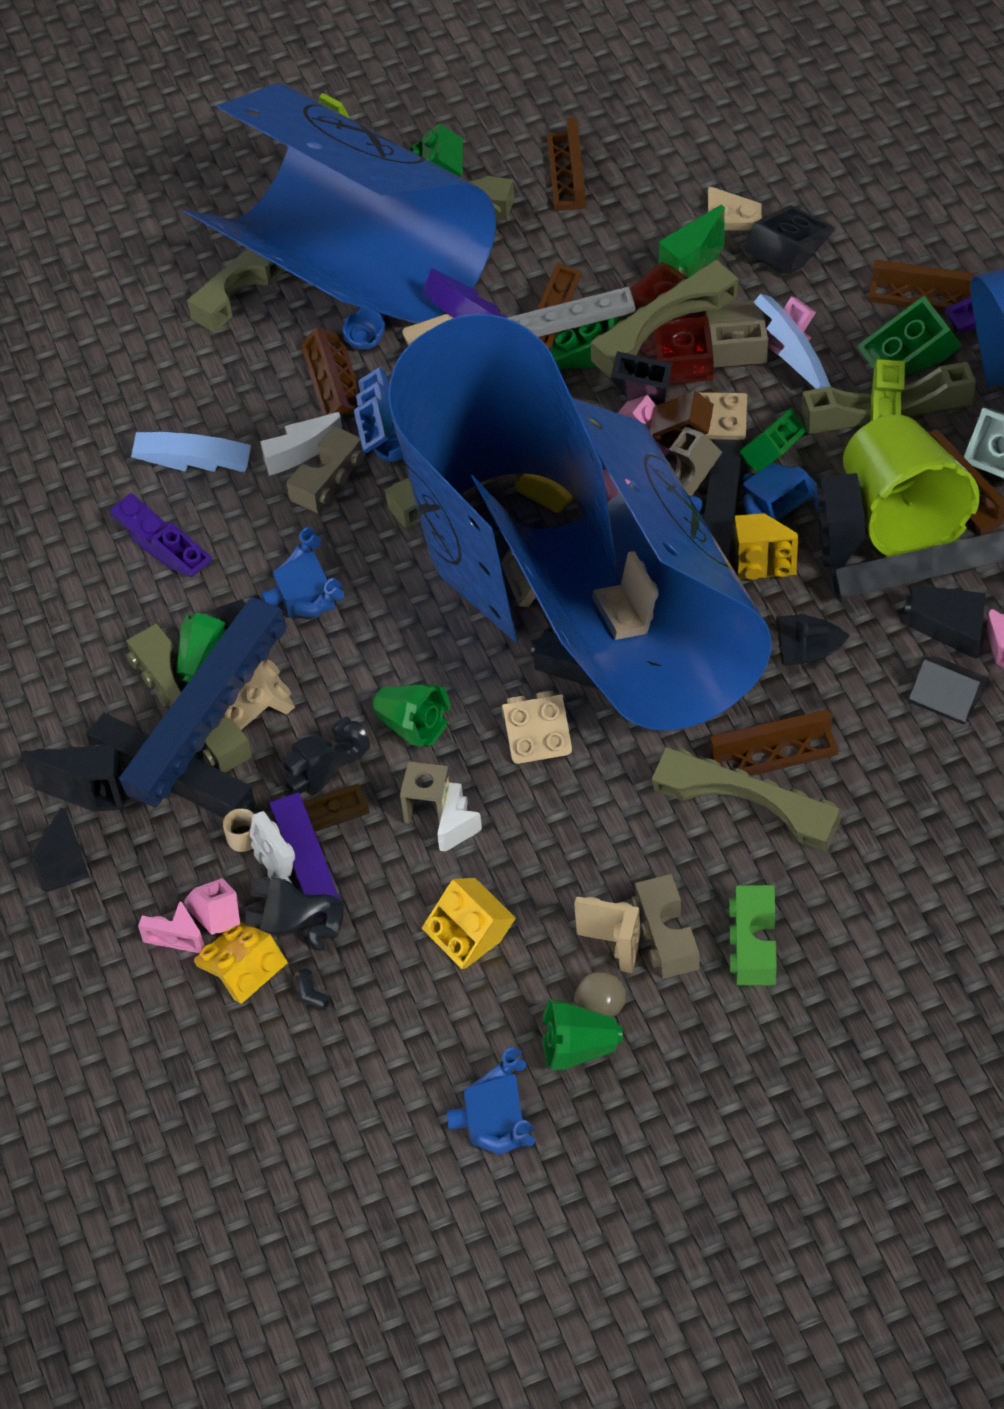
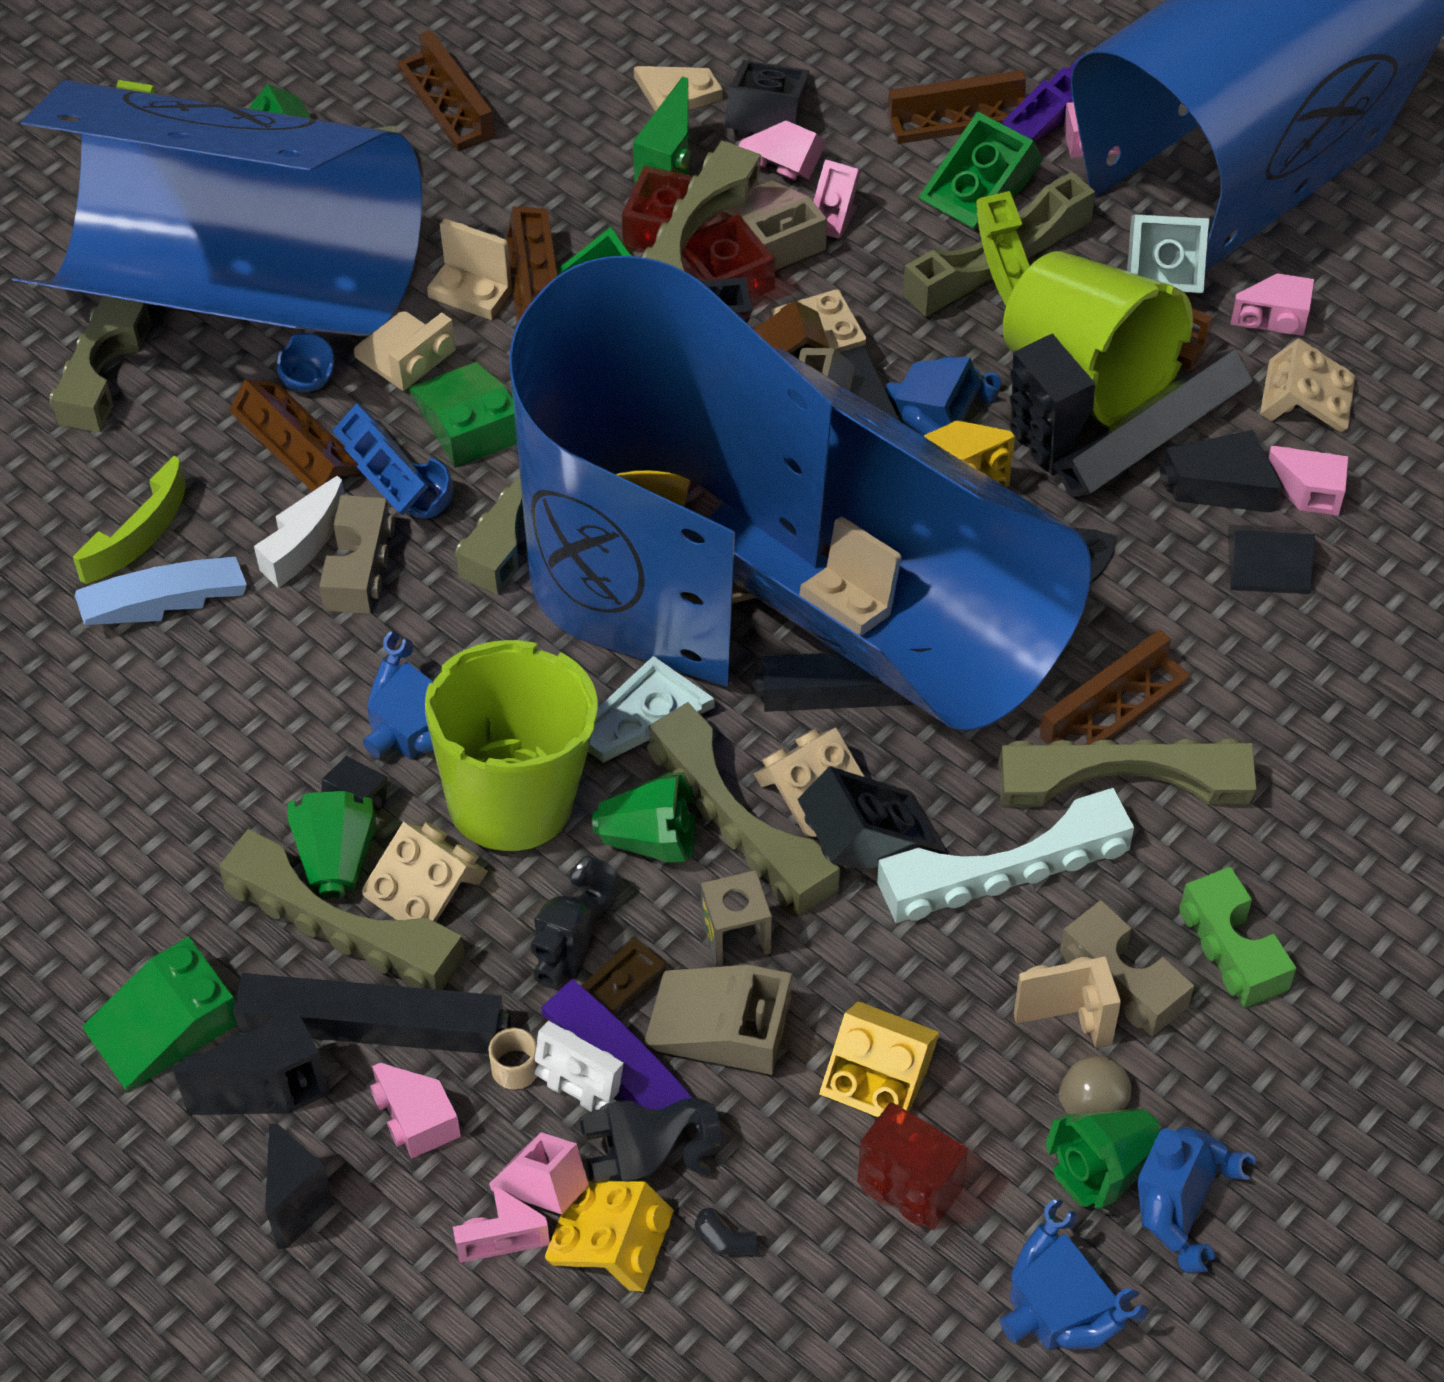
camera: 30 degrees left, 0 degrees up
dark purple slope [111,493,212,578] -> none
dark blue brick [119,597,287,808] -> none
dark purple slope [422,268,508,318] -> none
white slope [437,782,482,852] -> none
light grey tile [507,287,636,337] -> none
green slope [739,408,807,473] -> none
light blue slope [754,294,831,389] -> none
none -> lime slope [73,456,186,584]
none -> green slope [82,936,237,1093]
none -> bright pink slope [370,1063,461,1159]
none -> lime cone [425,640,598,851]
none -> tan bracket [427,219,512,320]
none -> light aqua wing [588,656,715,763]
none -> dark tan slope [643,965,792,1075]
none -> olive arch [647,702,840,917]
none -> bright pink slope [739,121,826,181]
none -> black slope [797,766,946,870]
none -> clear red brick [857,1101,969,1231]
none -> light aqua arch [877,788,1134,923]
none -> blue torso [1138,1127,1256,1273]

